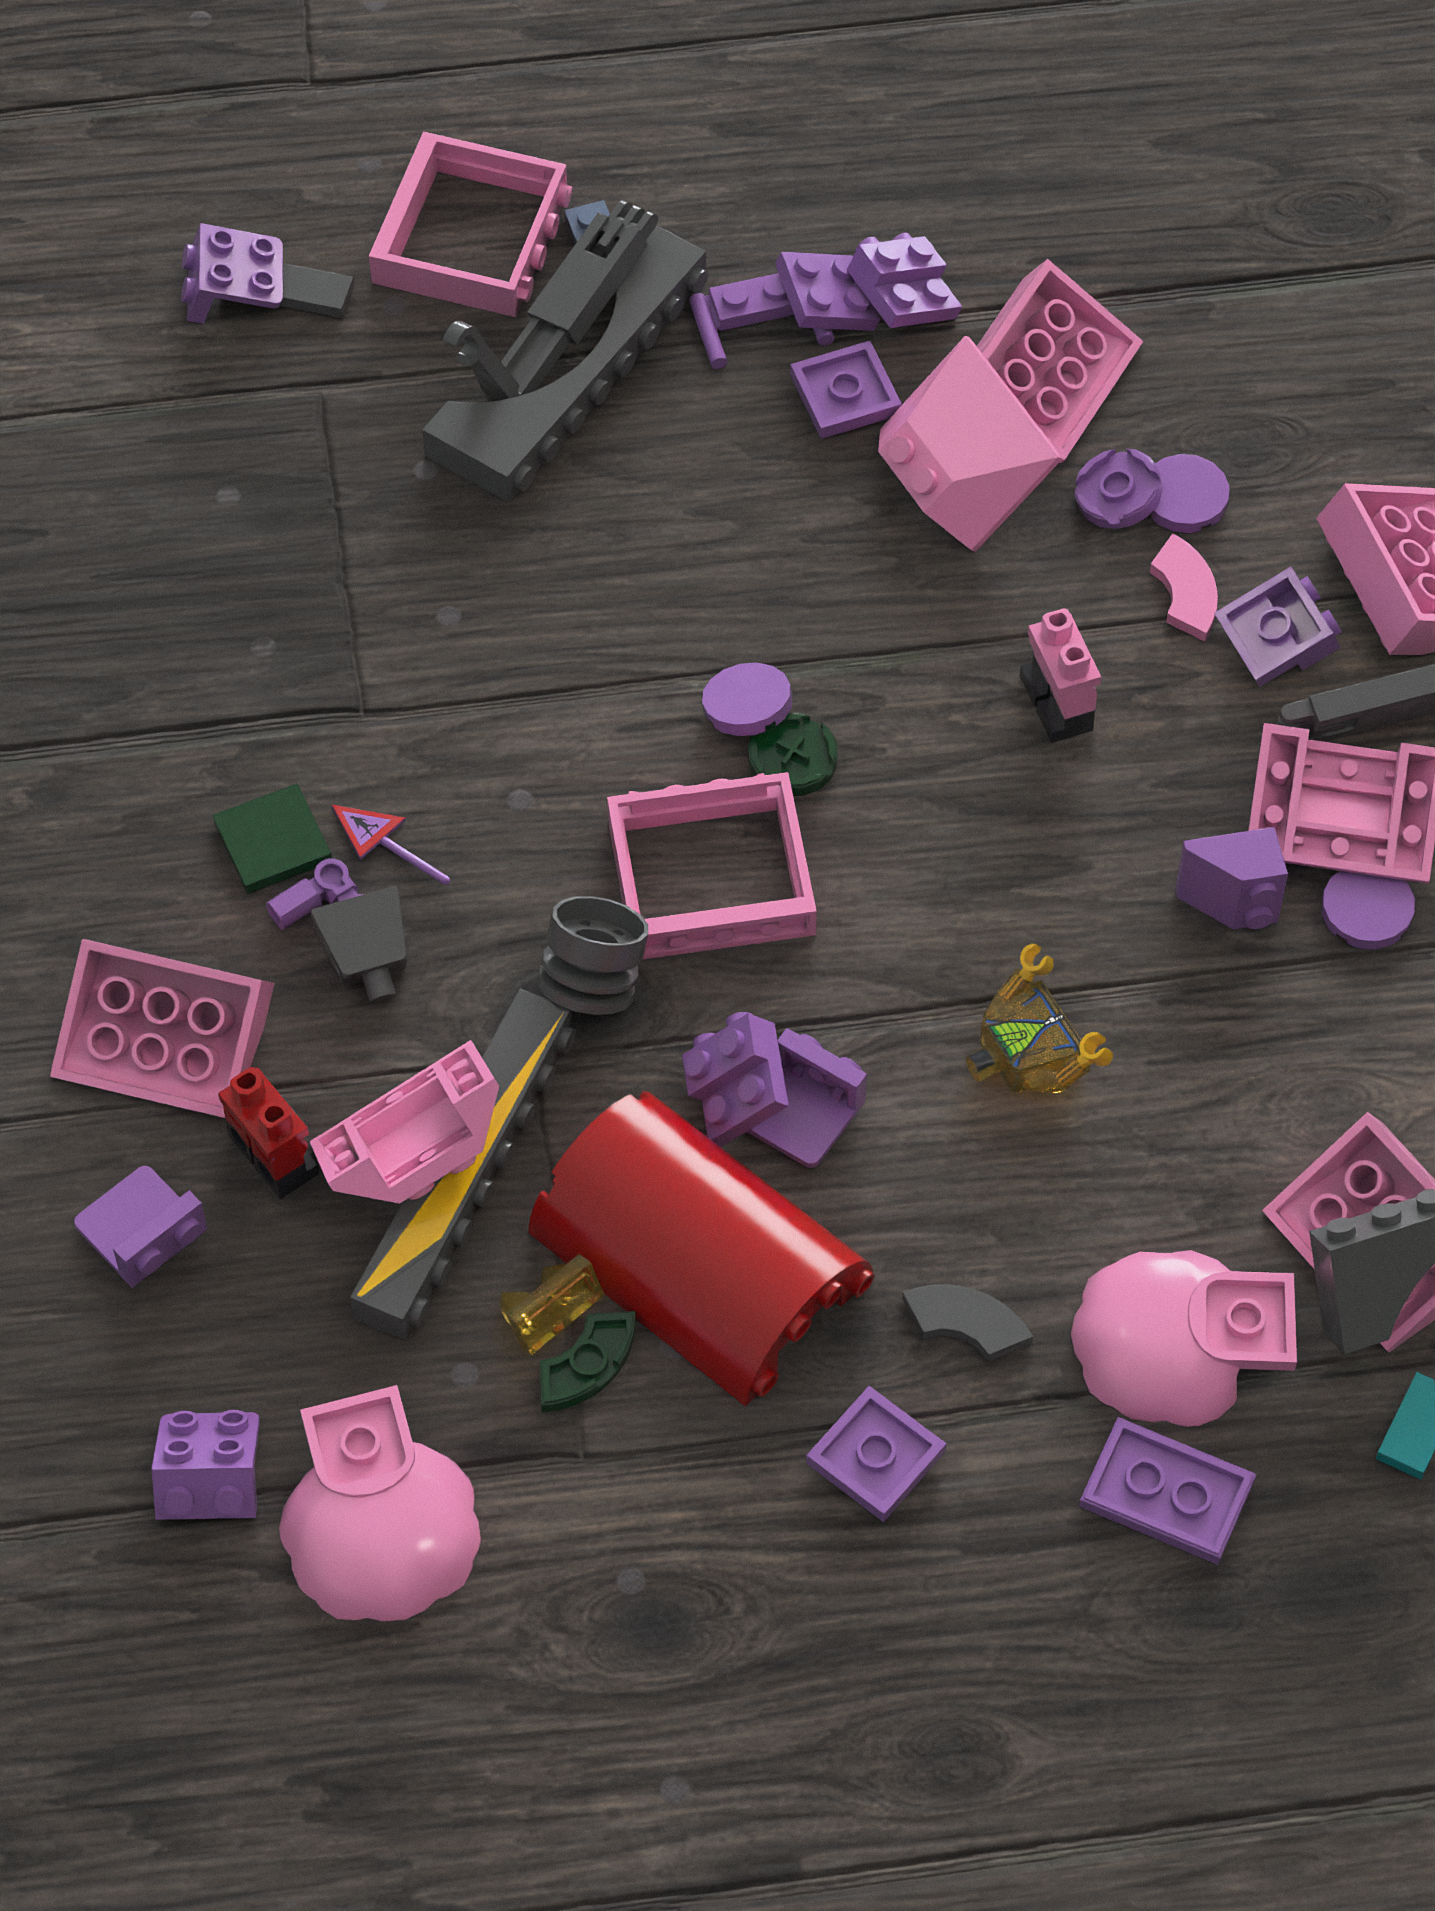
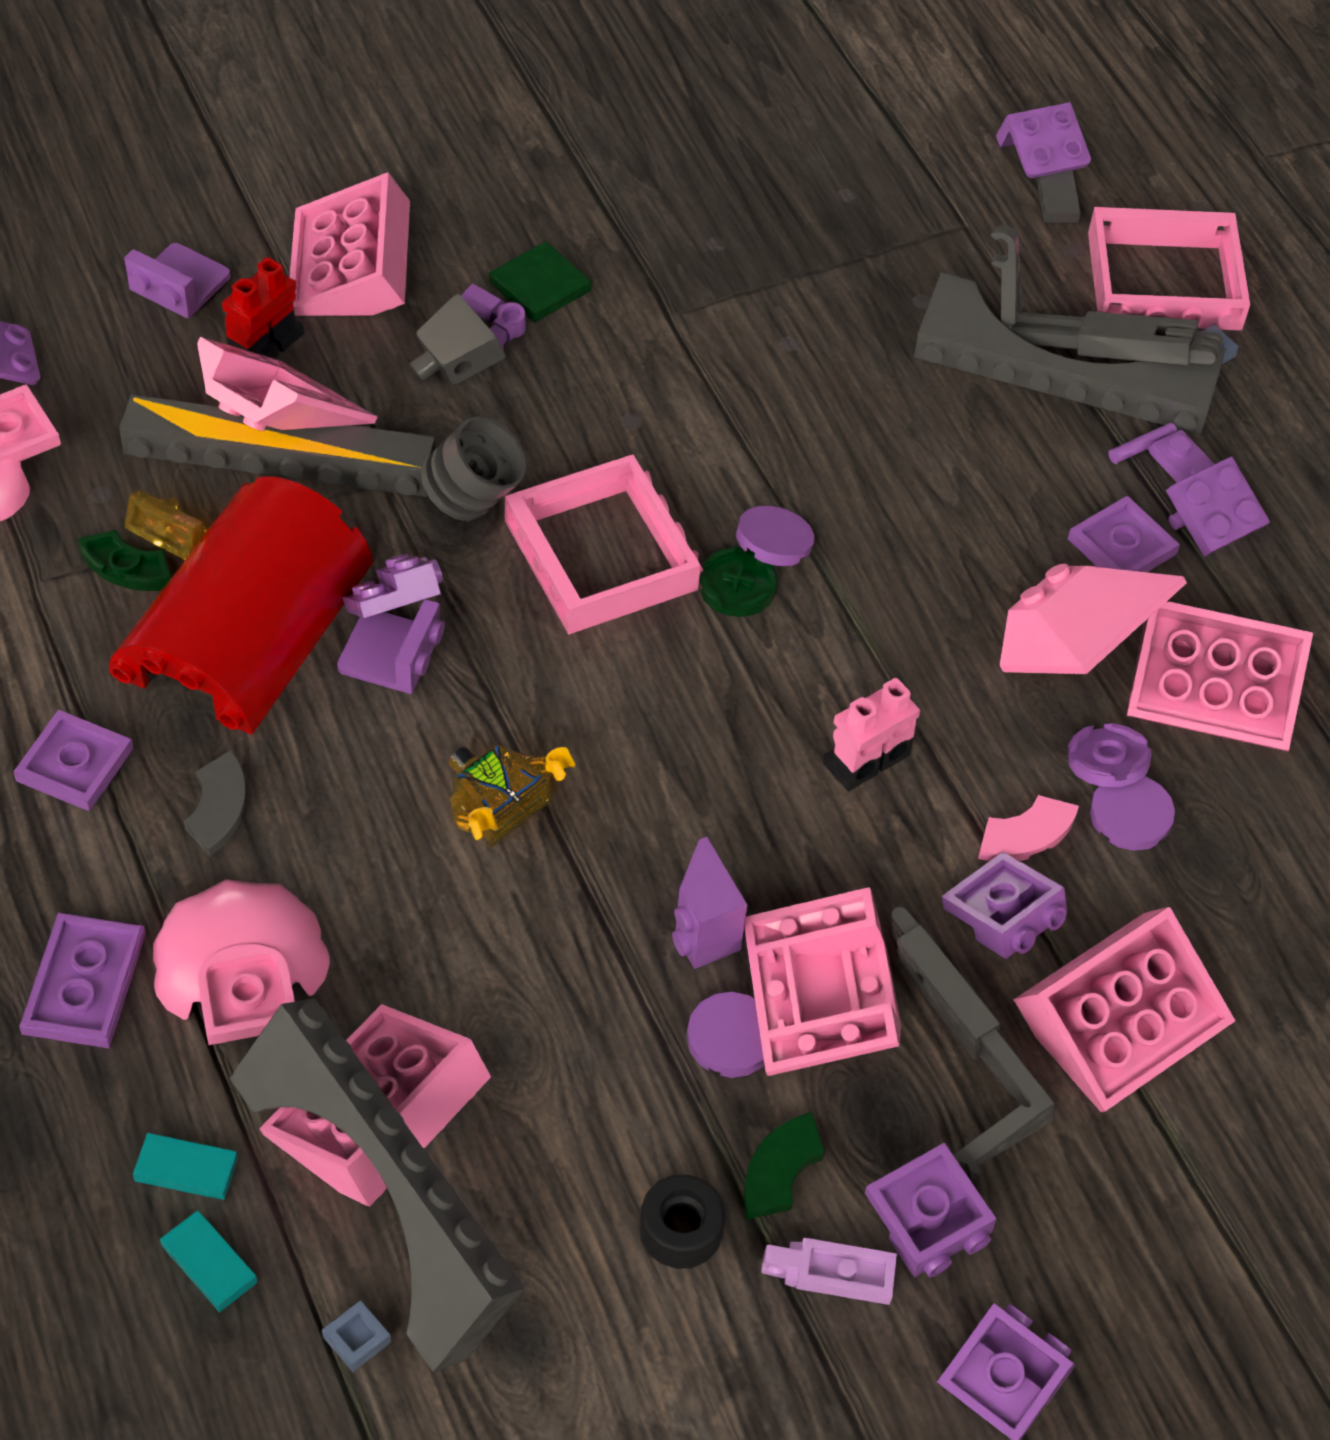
camera: 70 degrees right, 5 degrees down
piece [332,805,450,885] -> none
medium lavender plate [847,233,962,328] -> none

